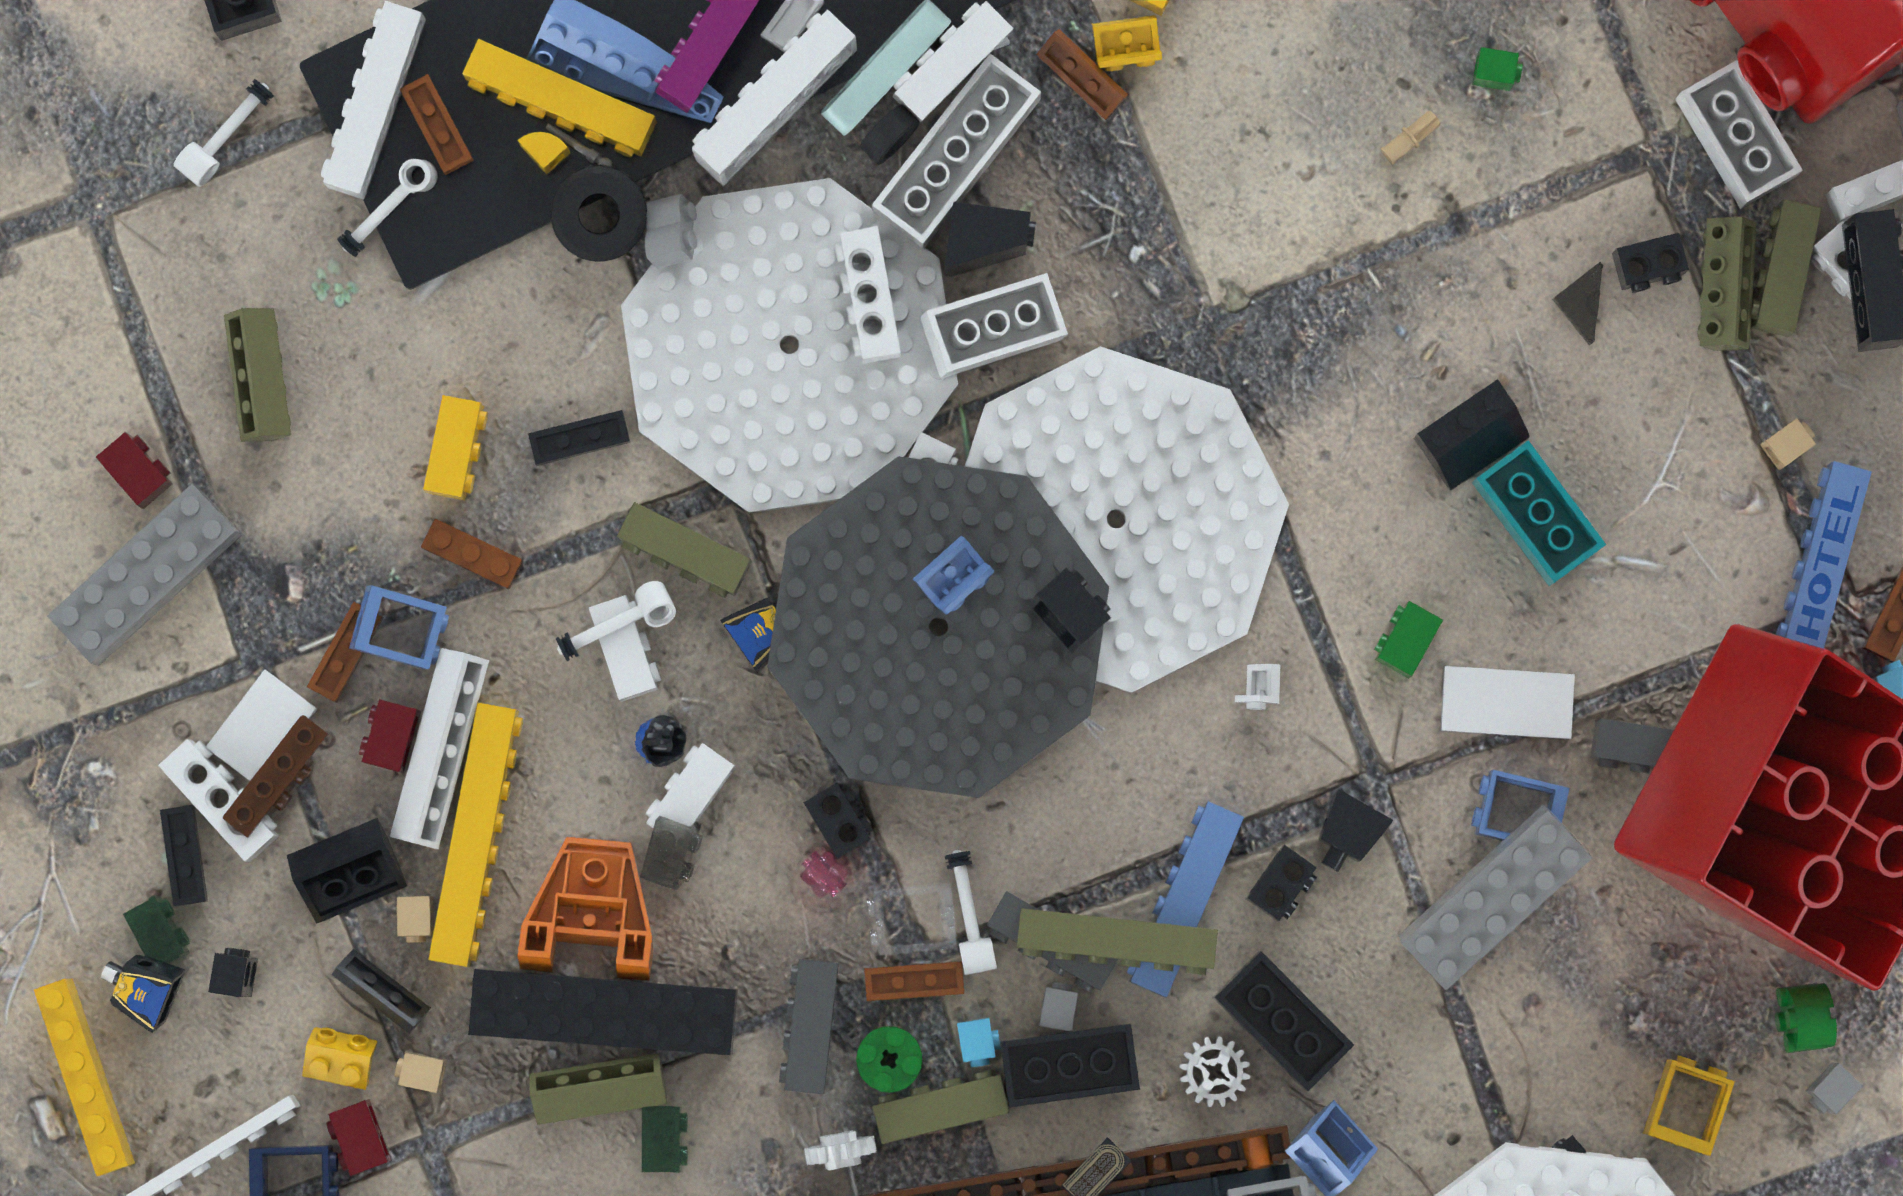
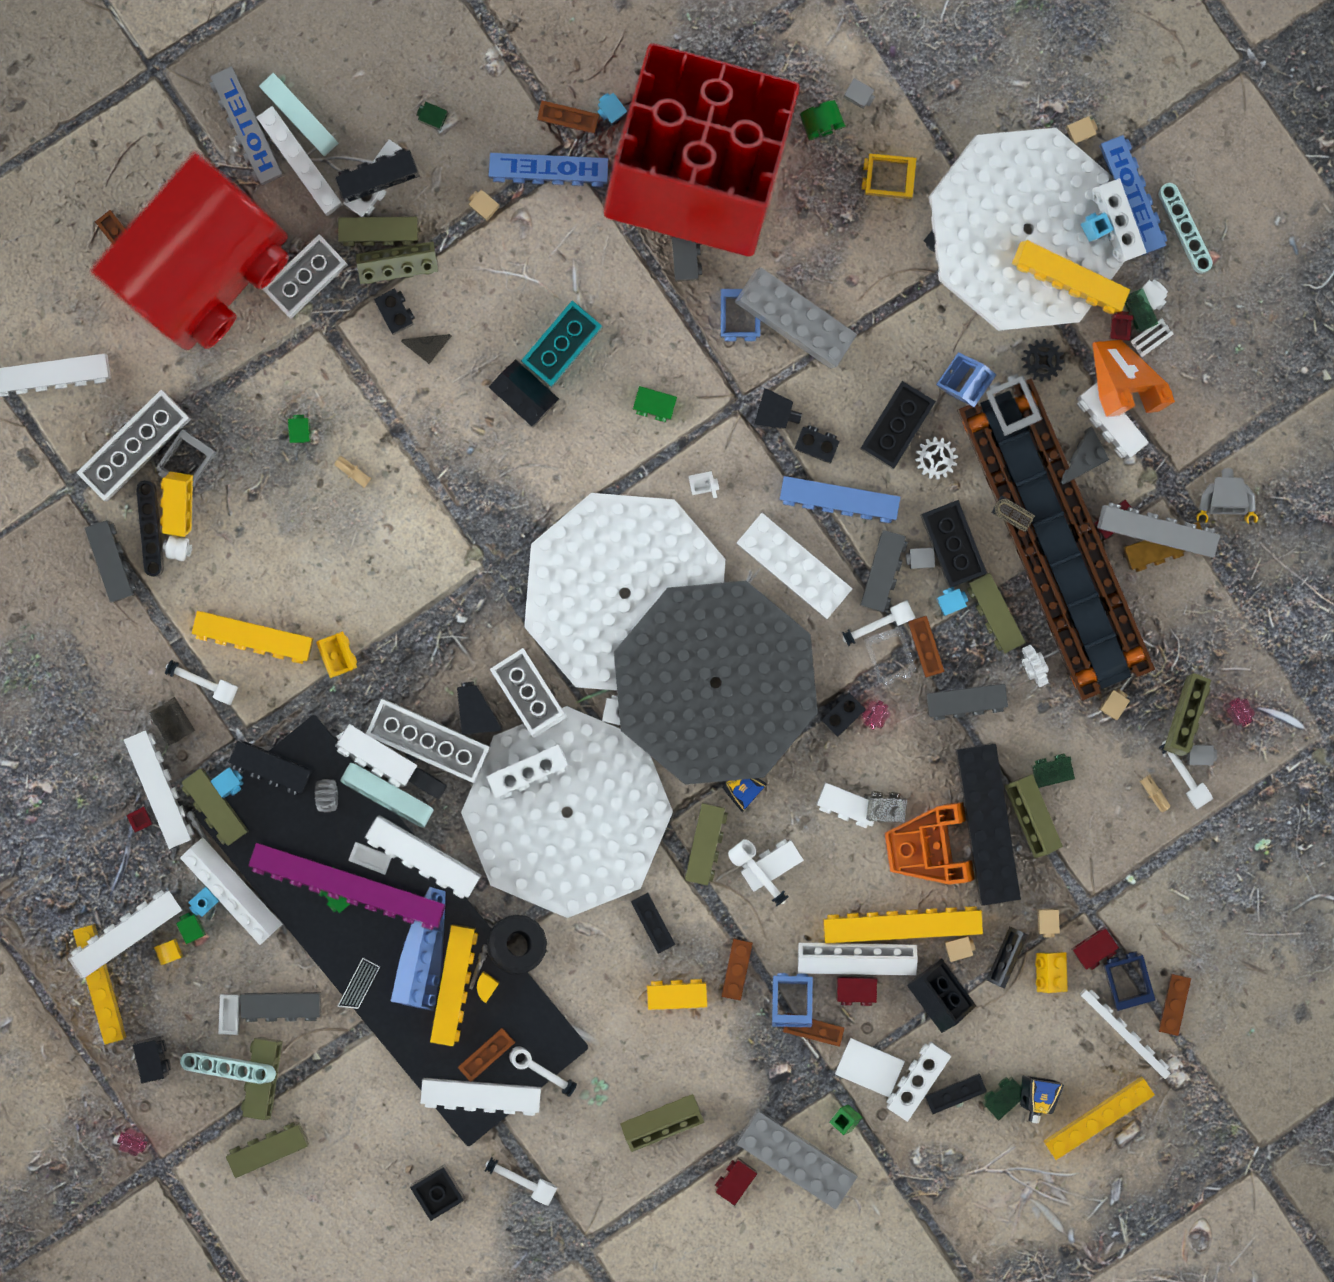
camera: 105 degrees left, 5 degrees up
black brick [208,948,258,997] -> none
reddish brown bracket [223,715,329,838] -> none
black piece [635,715,686,767] -> none
light grey brick [645,194,697,269] -> none
green brick [856,1026,922,1093] -> none
medium blue bracket [913,536,994,614] -> none
olive brick [1016,908,1218,975] -> none
black brick [1028,568,1111,653] -> none
dark orange plate [1036,29,1129,120] -> none
white tile [1440,666,1575,740] -> none
none -> white brick [736,513,852,619]
none -> green brick [829,1104,863,1136]

